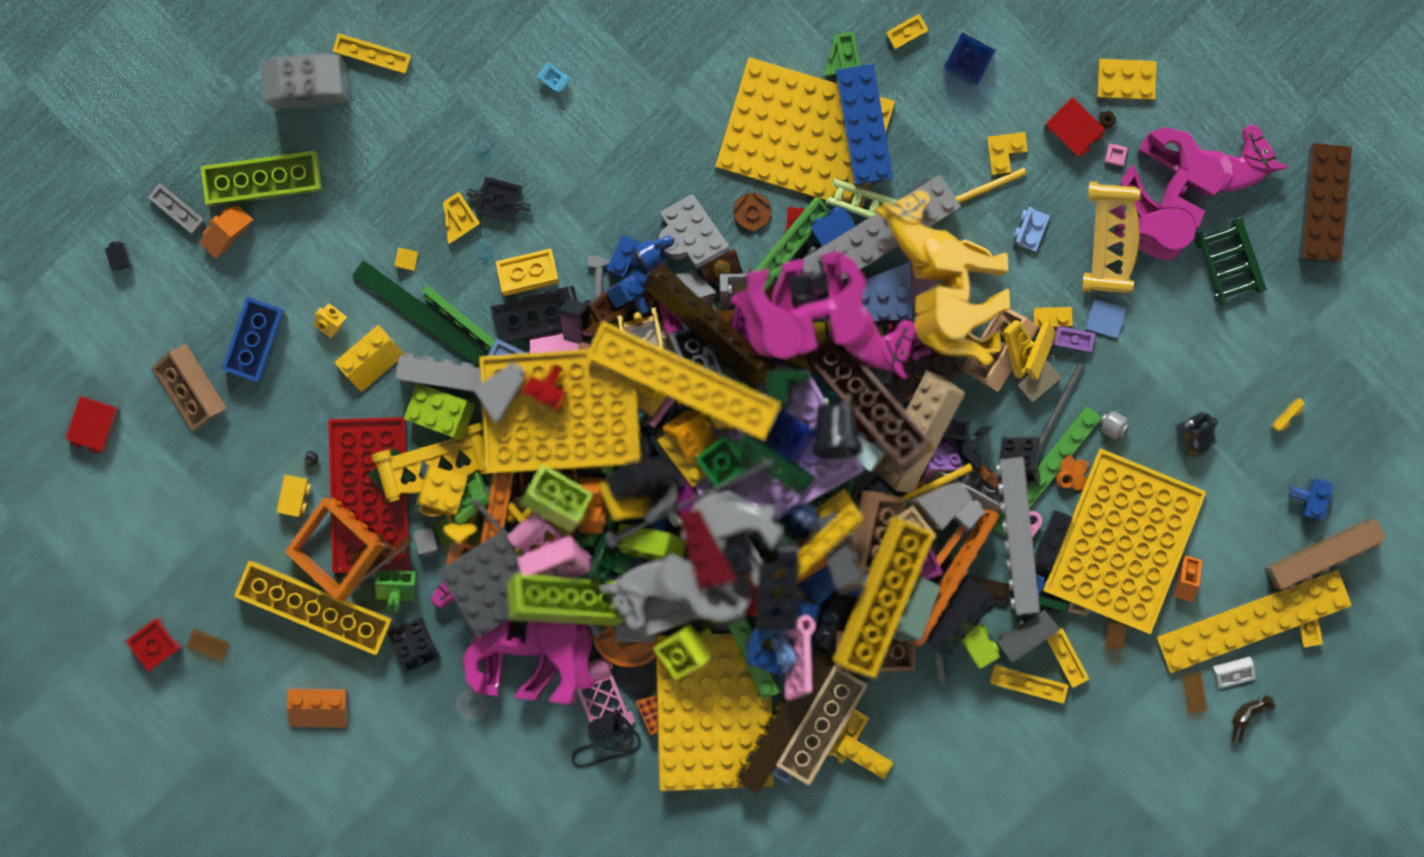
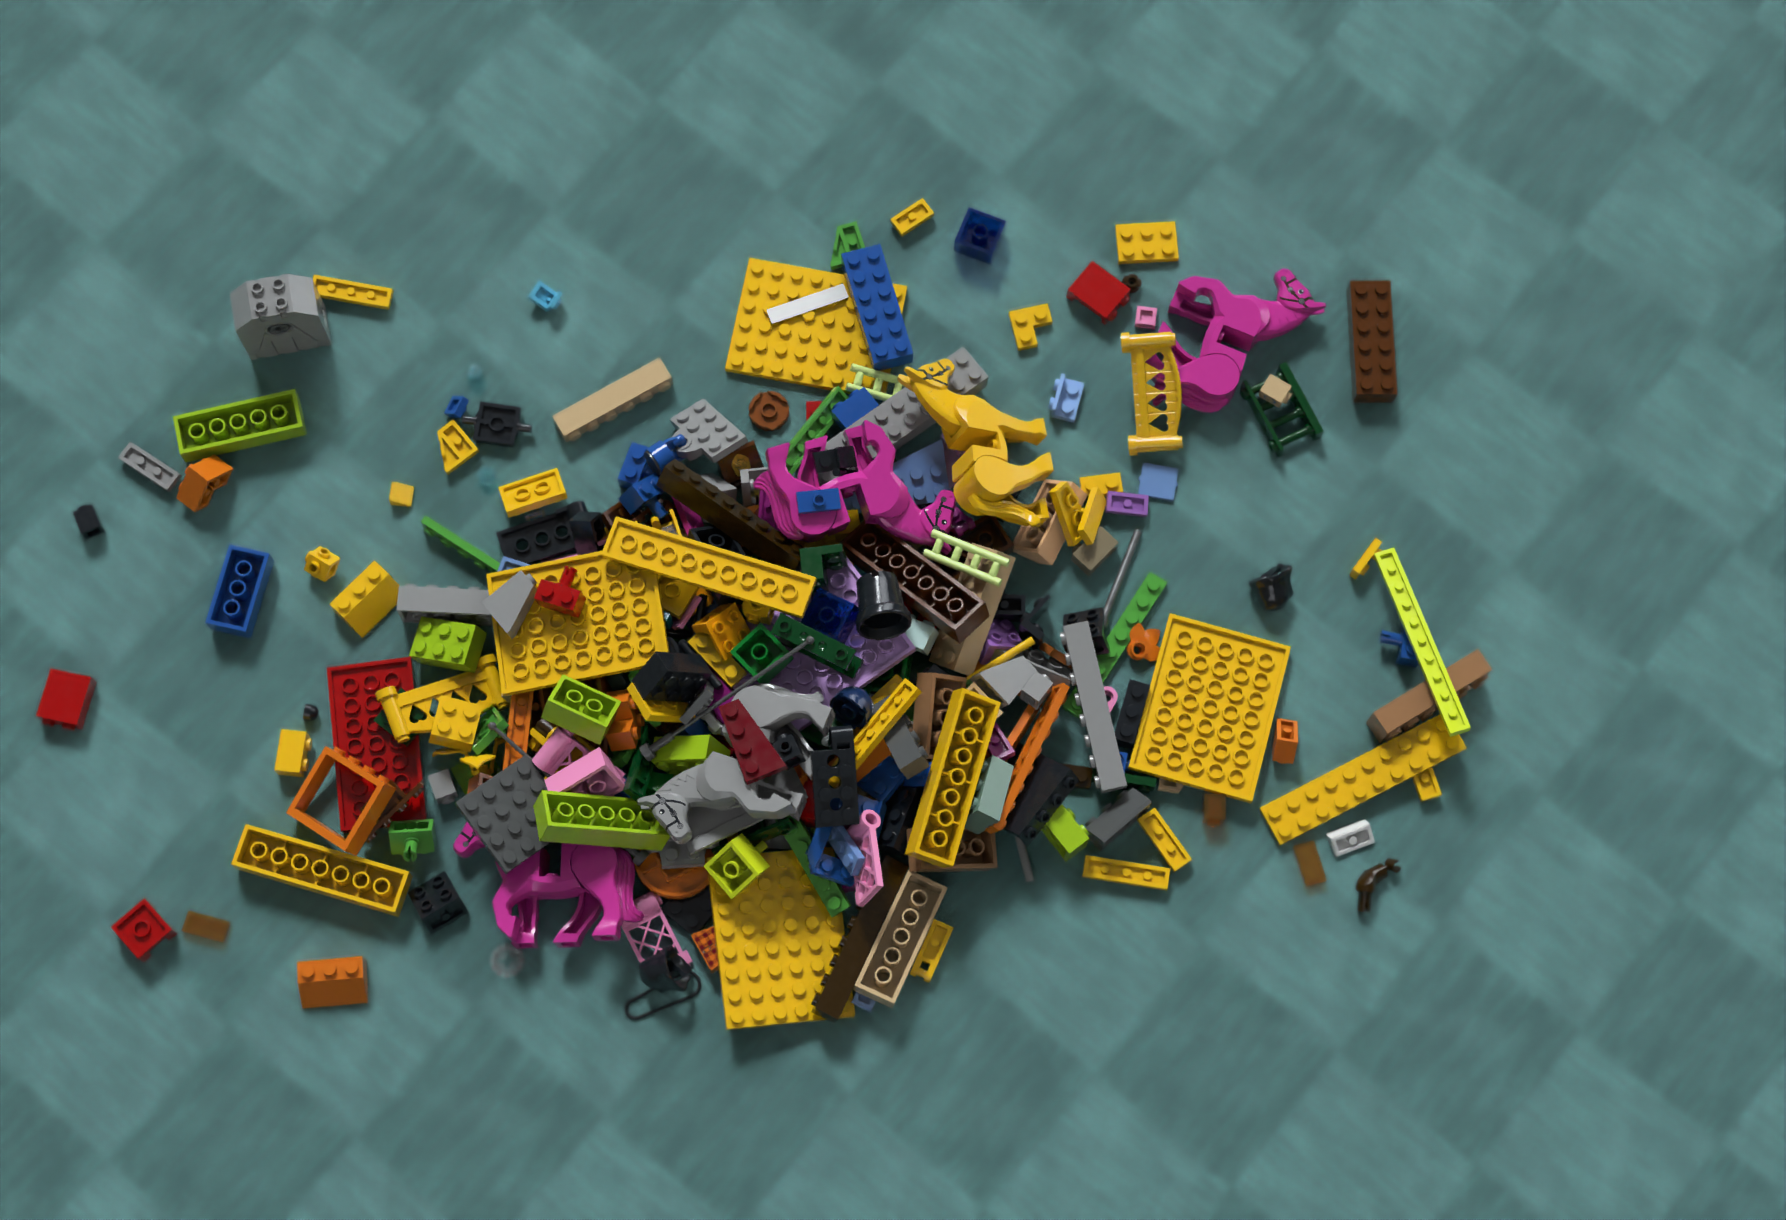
camera: 10 degrees left, 15 degrees down
medium nougat slope [151,344,227,432] -> none
dark green tile [352,260,488,365] -> none
light grey piece [588,256,610,299] -> none
yellow plate [835,733,894,779] -> none
yellow bar [955,168,1027,203] -> none
light grey head [1100,411,1130,439] -> none
none -> blue plate [444,396,469,418]
none -> tan brick [552,357,673,443]
none -> white sticker [767,284,849,324]
none -> blue plate [796,488,841,514]
none -> yellowish green bar [923,529,1010,587]
none -> tan brick [1258,374,1292,408]
none -> neon yellow plate [1374,547,1471,737]

